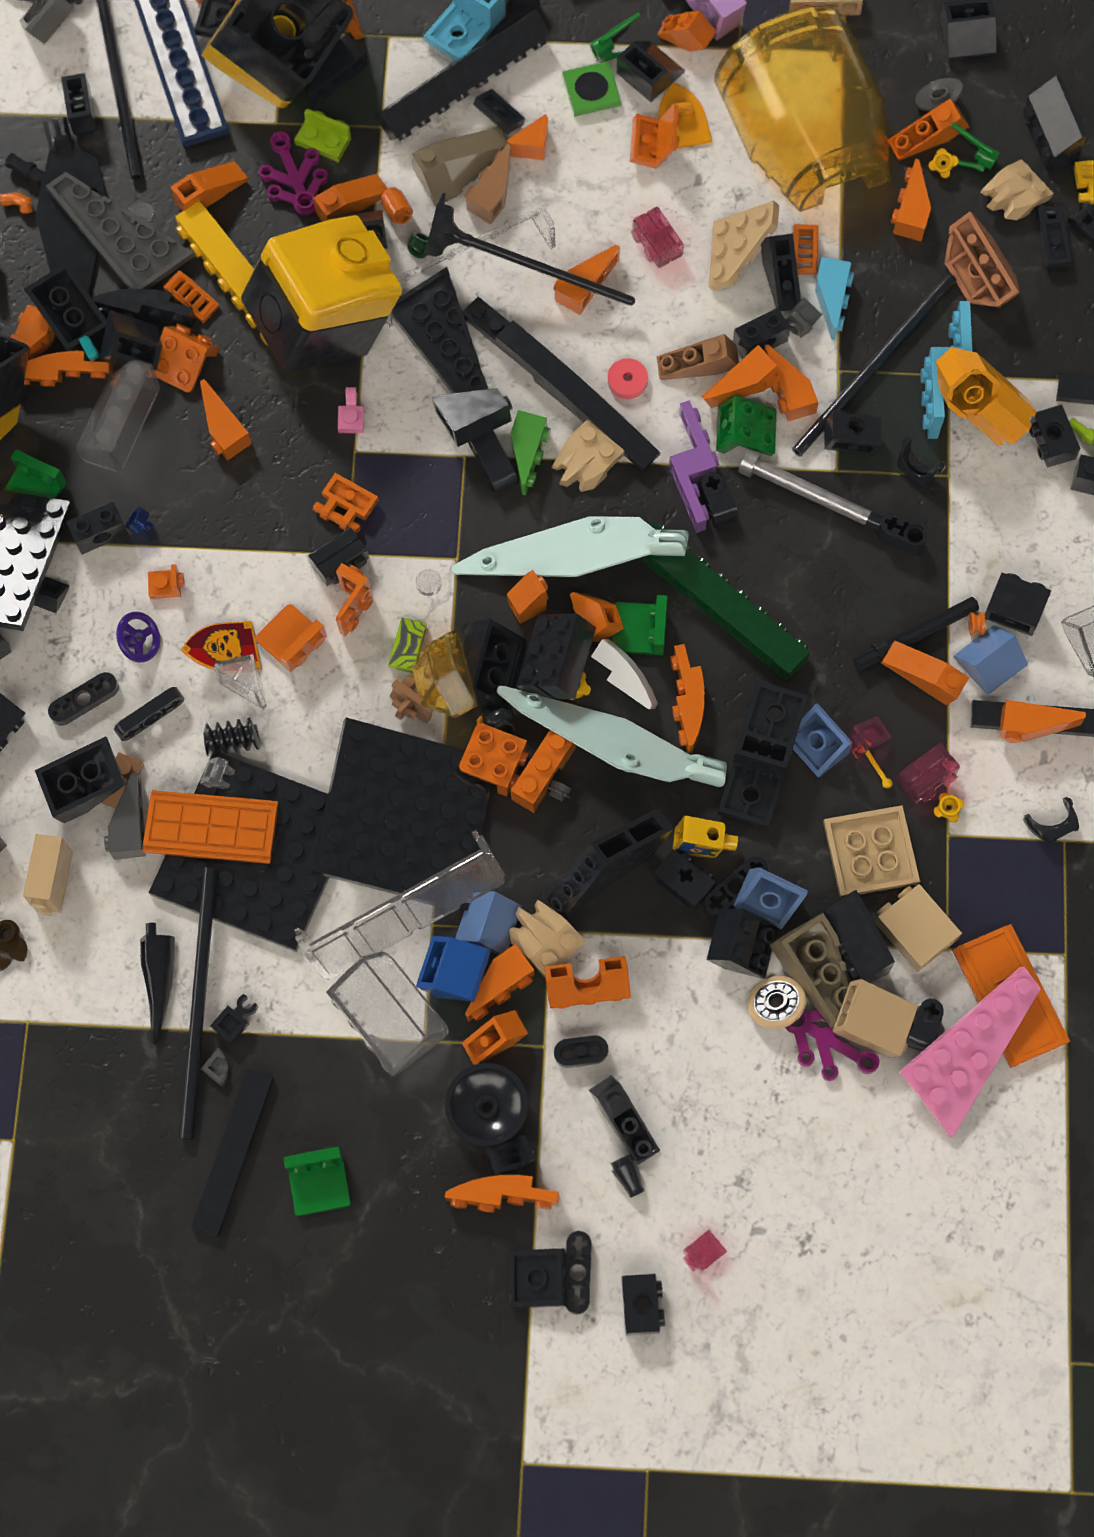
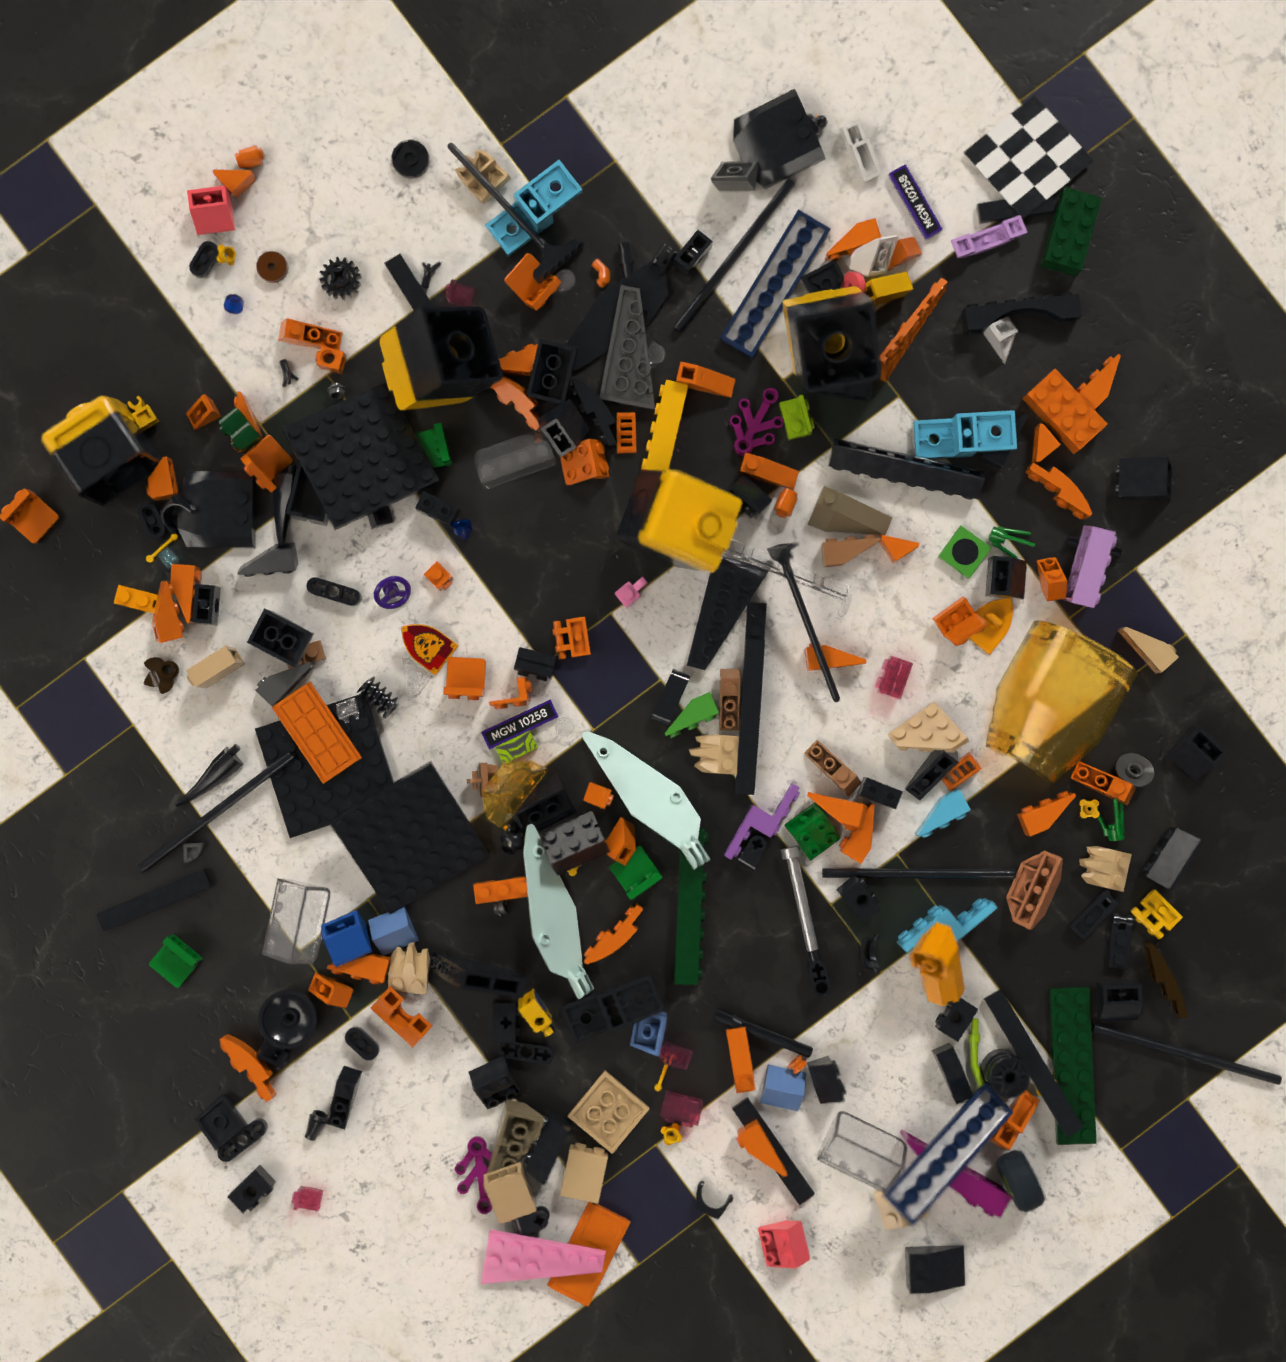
camera: 45 degrees right, 15 degrees up
teal tile [79,336,100,362] -> none
black beam [114,687,185,741] -> none
orange slope [200,379,252,461] -> none
black plate [210,994,259,1045] -> none
clear piece [294,830,506,980] -> none
dark green tile [407,231,429,259] -> none
slope [432,388,513,447] -> none
orange bracket [459,723,530,796] -> none
black plate [473,89,525,134] -> none
white slope [591,639,658,709] -> none
coral piece [608,358,648,399] -> none
medium blue slope [734,868,808,929] -> none
wheel [748,976,807,1029] -> none
dark grey bracket [785,298,822,338] -> none
none -> tile [481,700,559,749]
none -> medium nougat slope [720,669,740,730]

